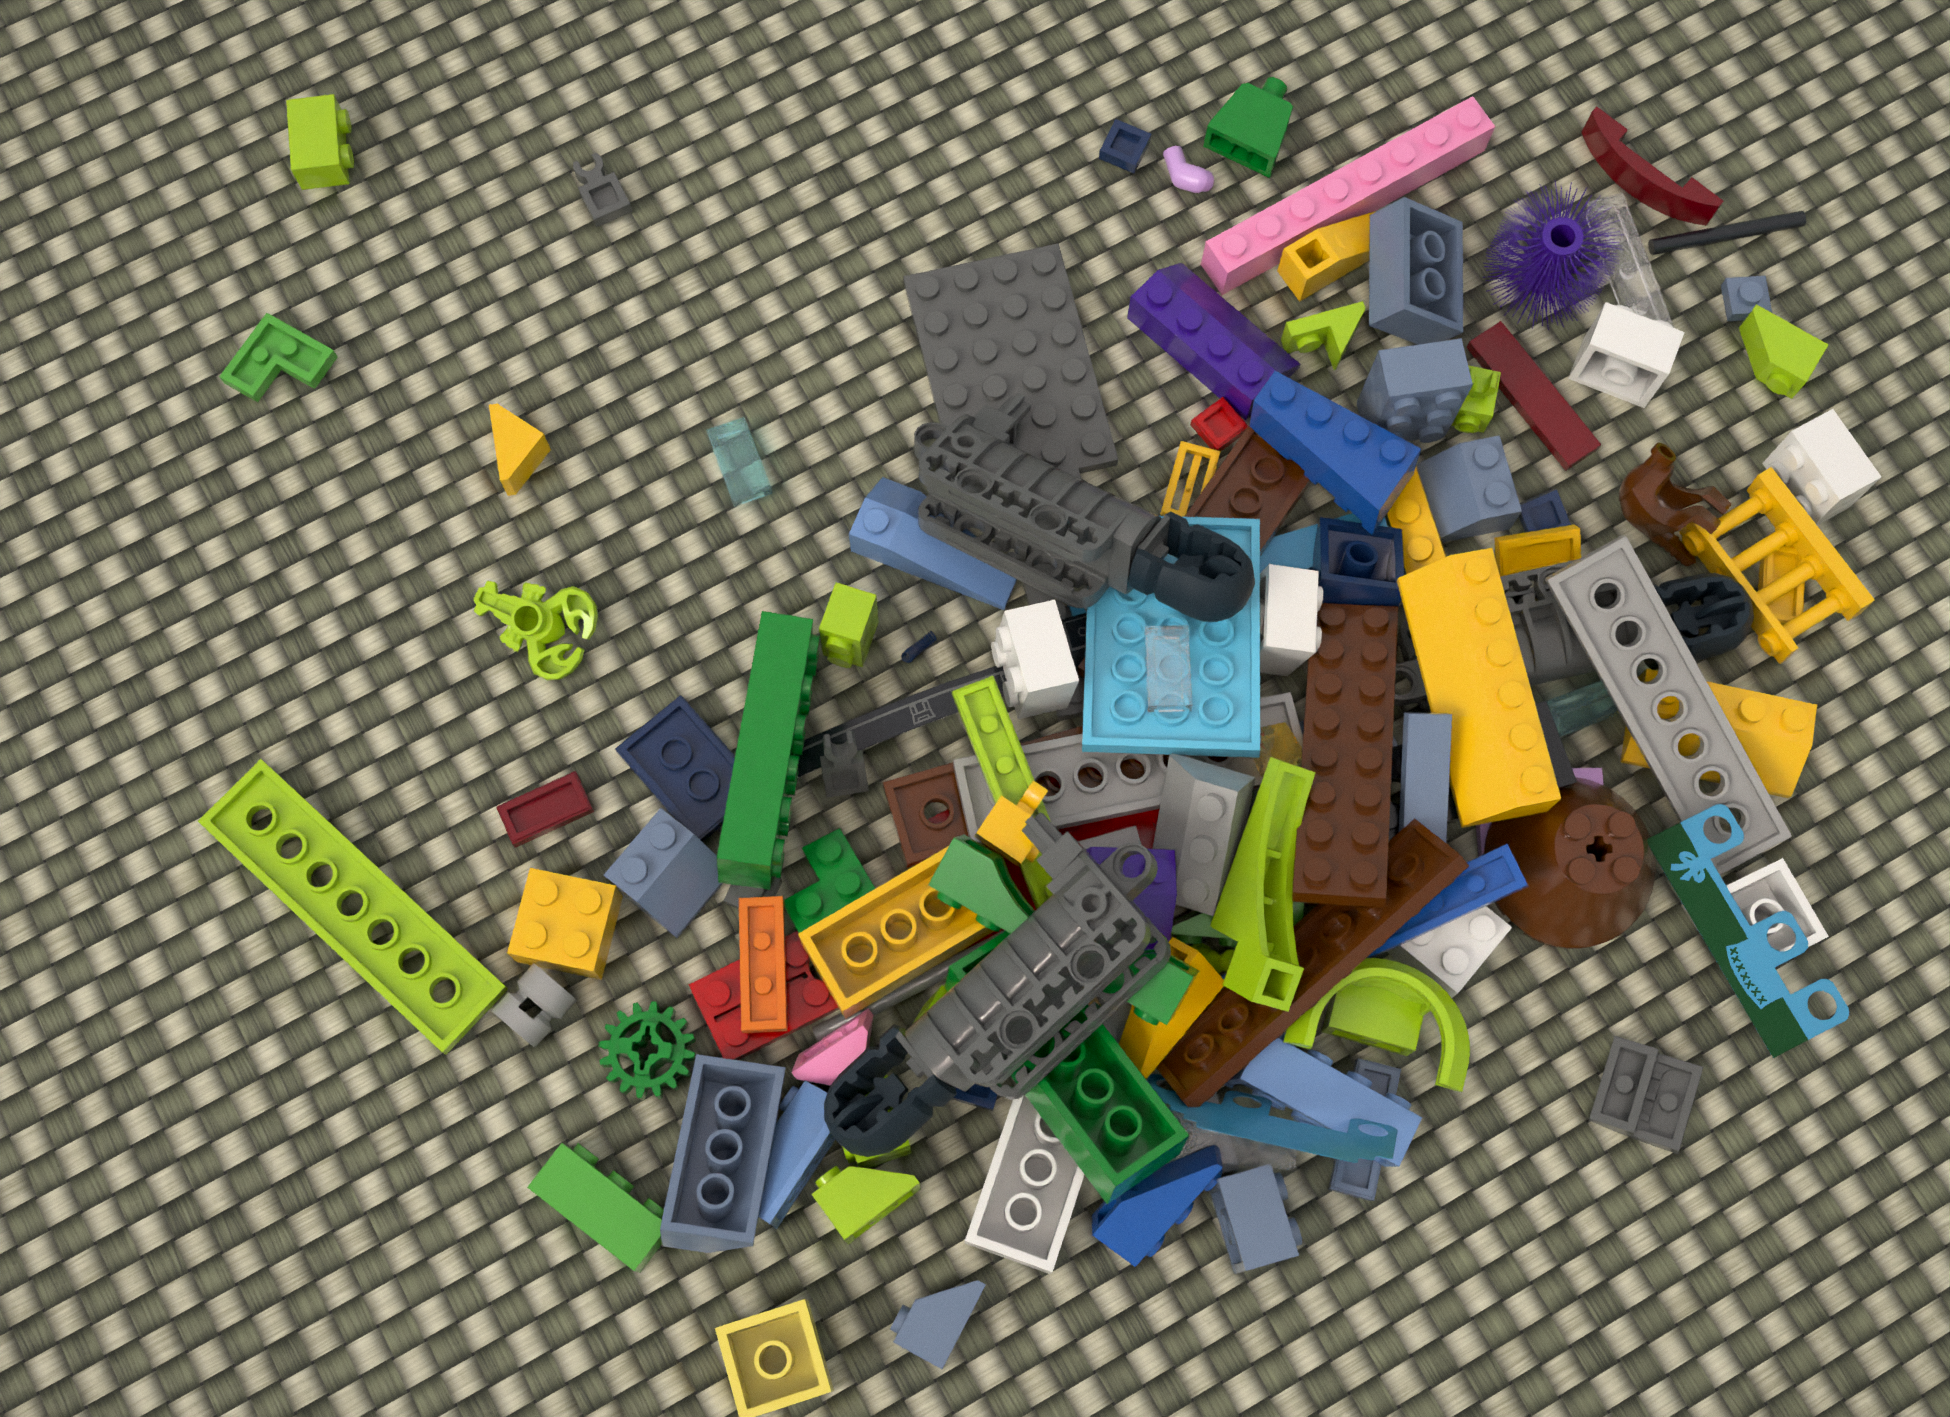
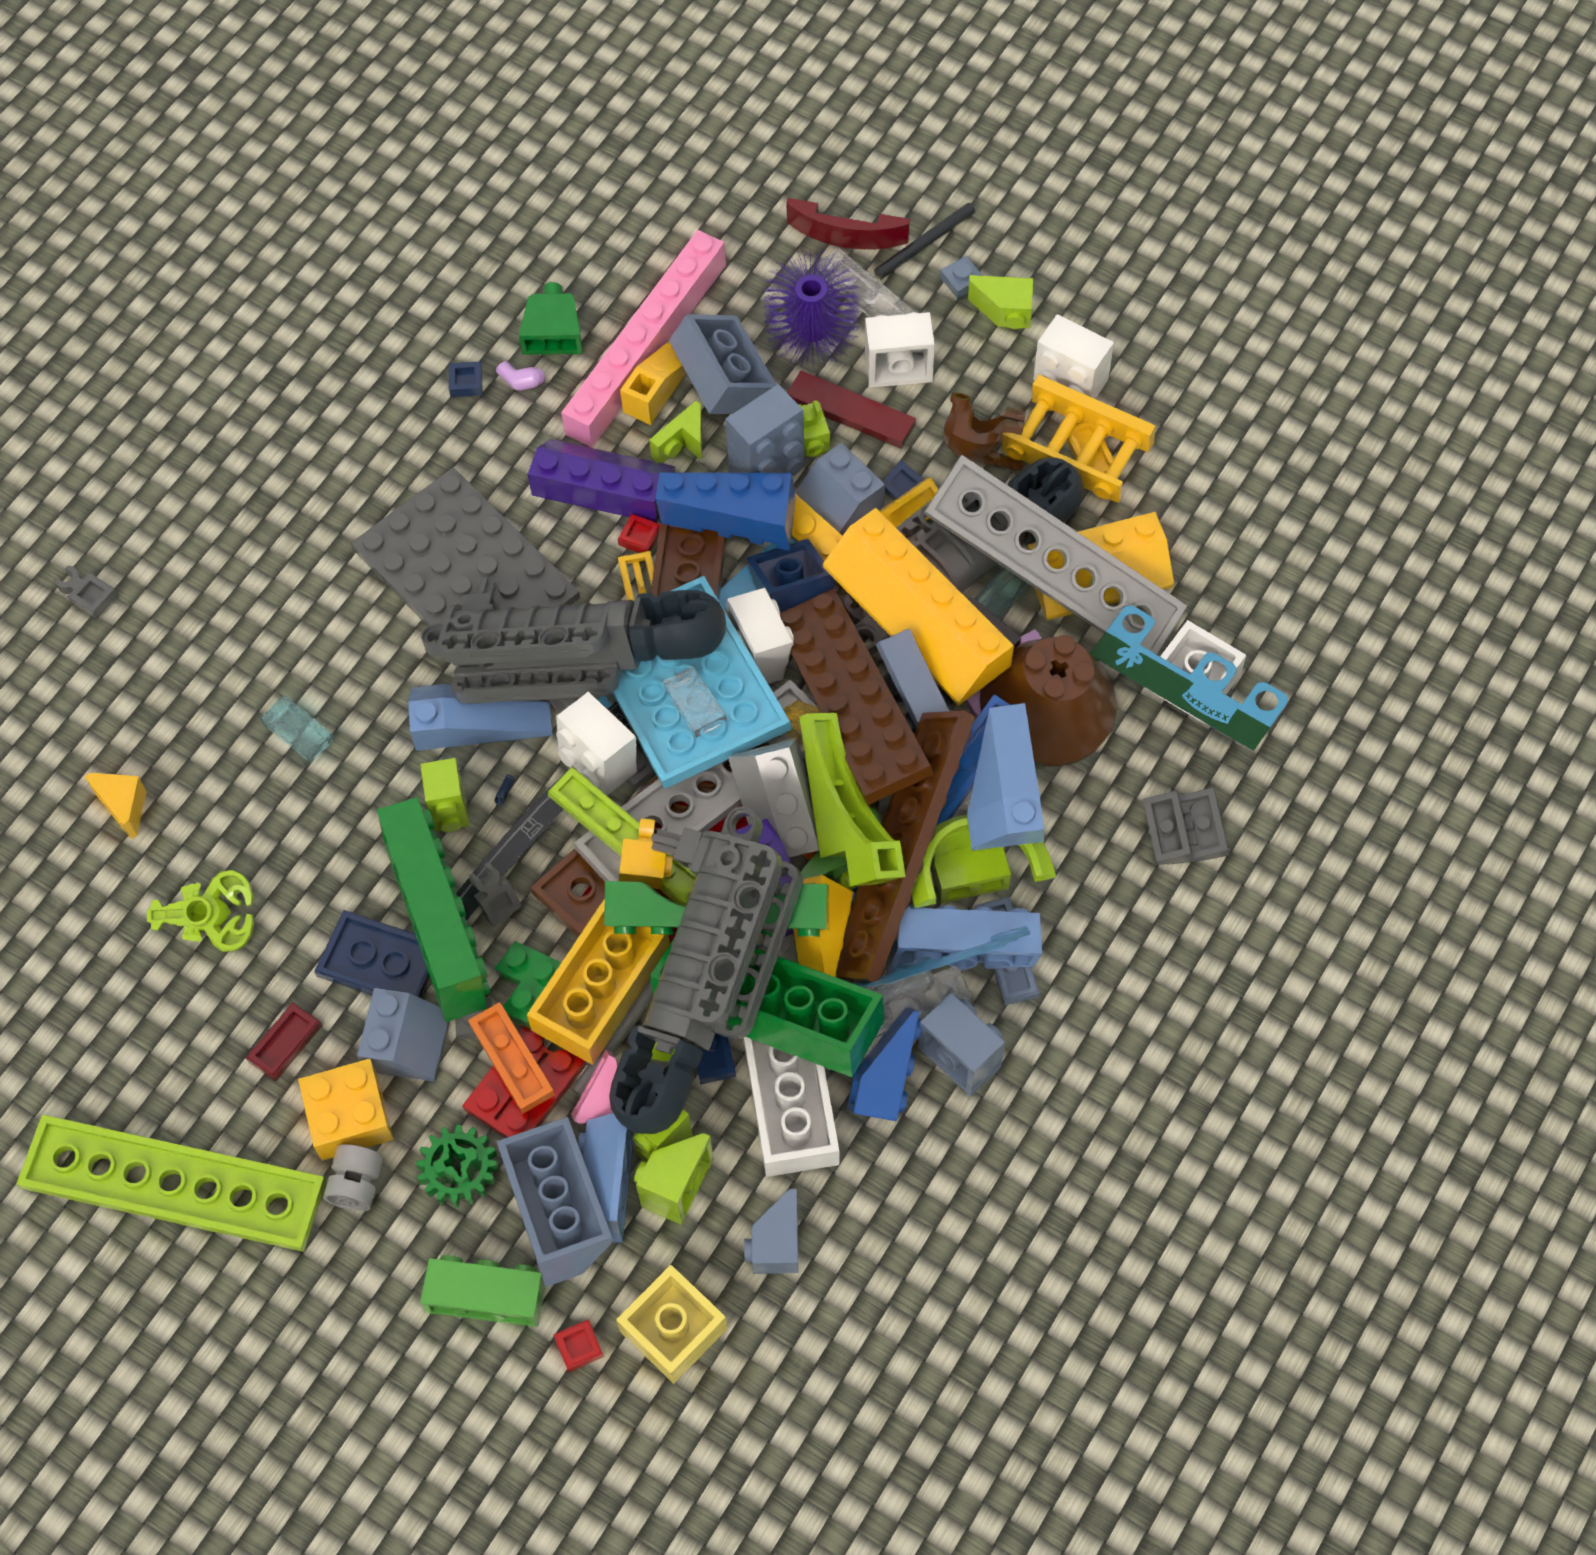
camera: 25 degrees left, 10 degrees down
none -> red tile [553,1319,604,1373]
none -> medium blue wedge [967,703,1044,851]

